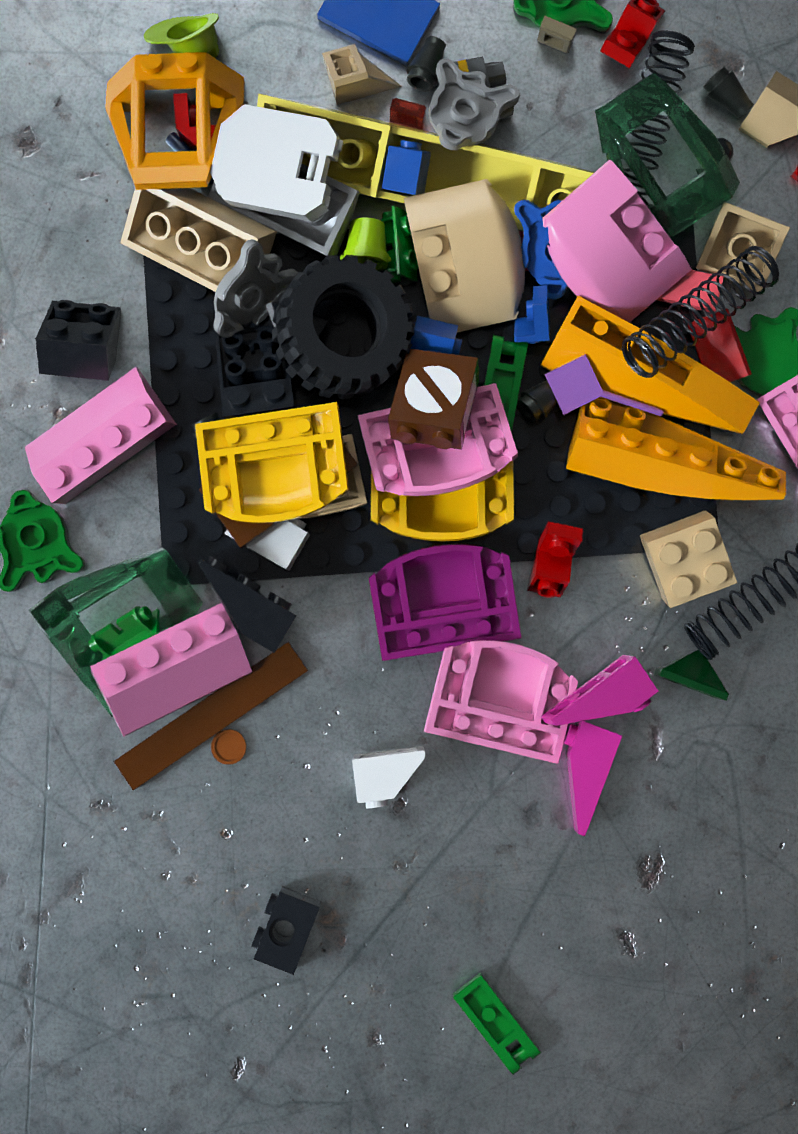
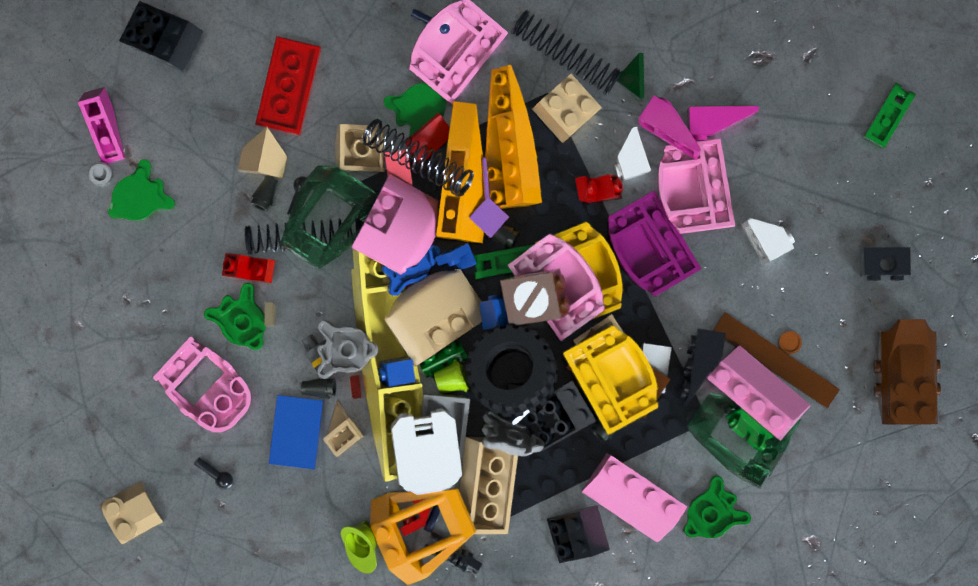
camera: 115 degrees left, 0 degrees up
none -> black hinge [424,532,482,574]
none -> white slope [614,127,651,181]
none -> reddish brown slope [873,319,941,425]

